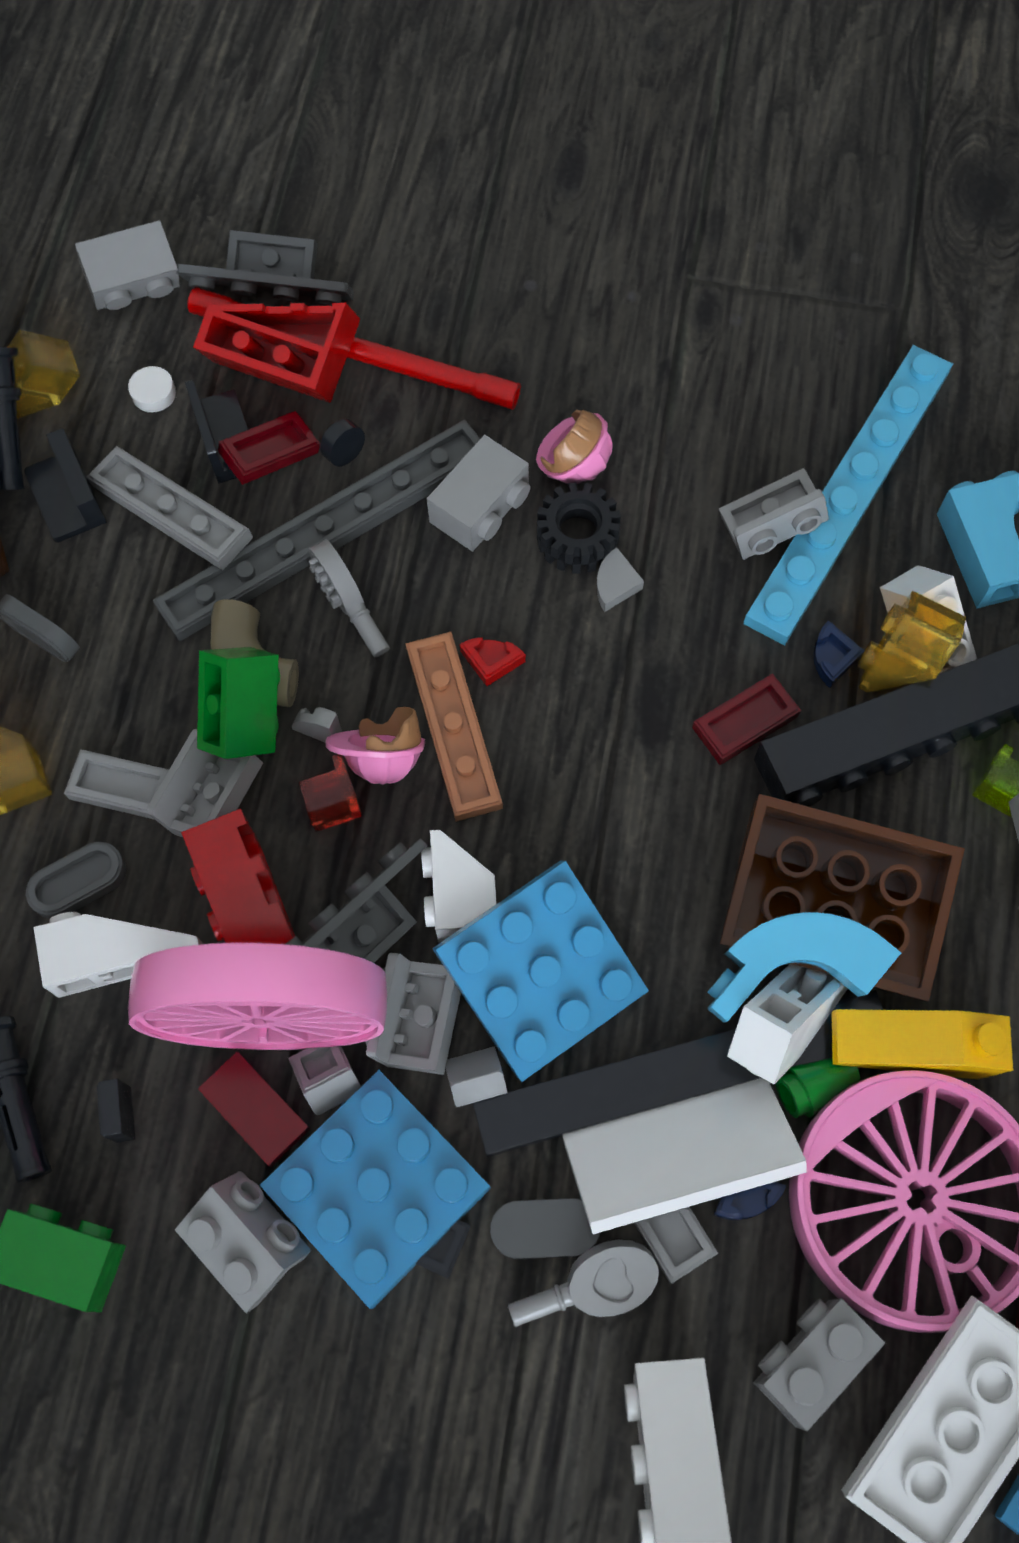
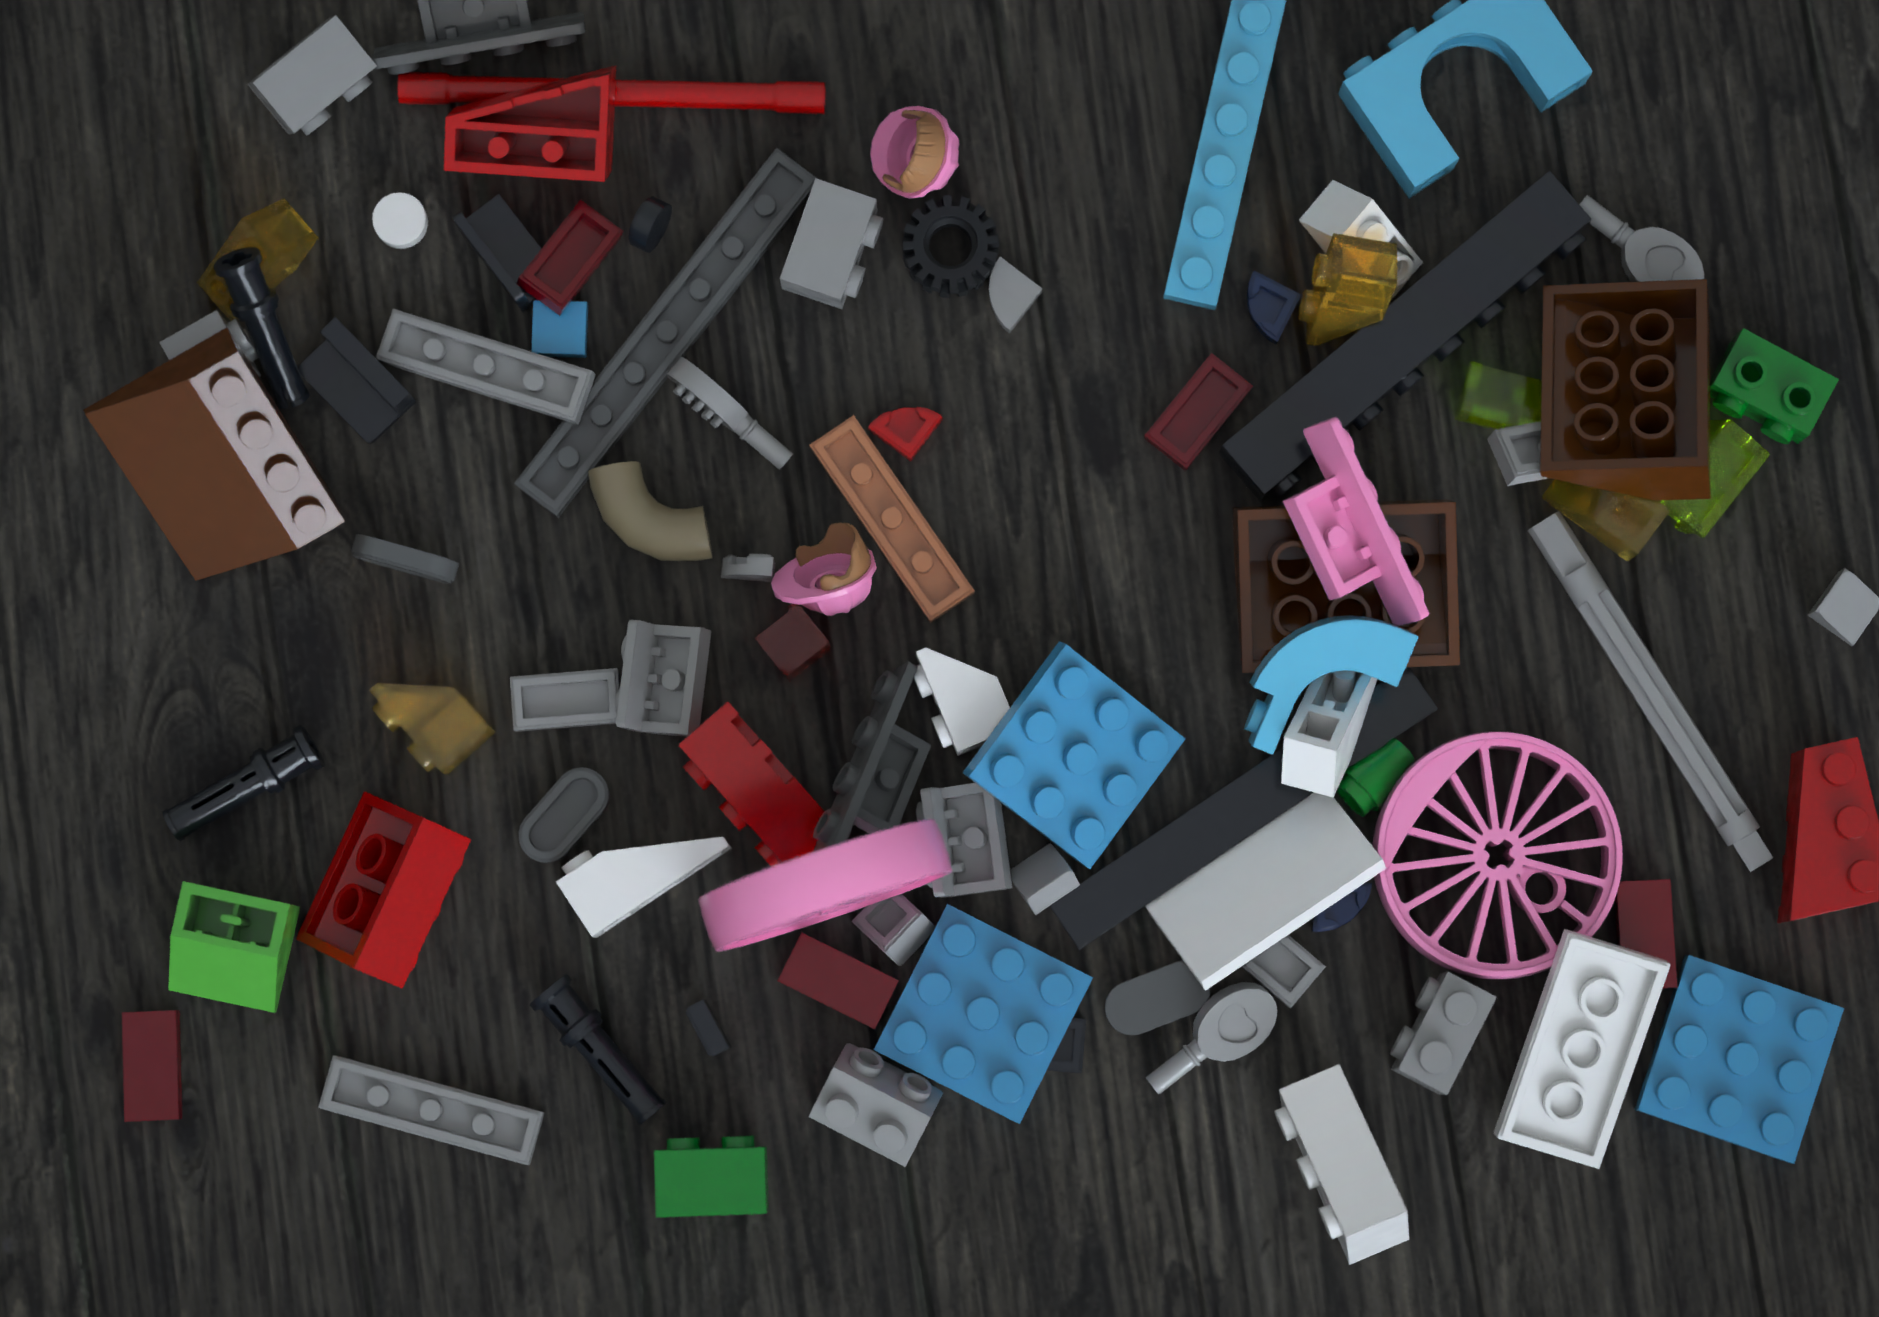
camera: 20 degrees left, 15 degrees up
green brick [197,647,280,759] -> none
light grey bracket [719,468,829,560] -> none
yellow slope [831,1009,1013,1080] -> none
none -> dark azure tile [531,300,588,358]
none -> bright pink bracket [1283,417,1429,626]

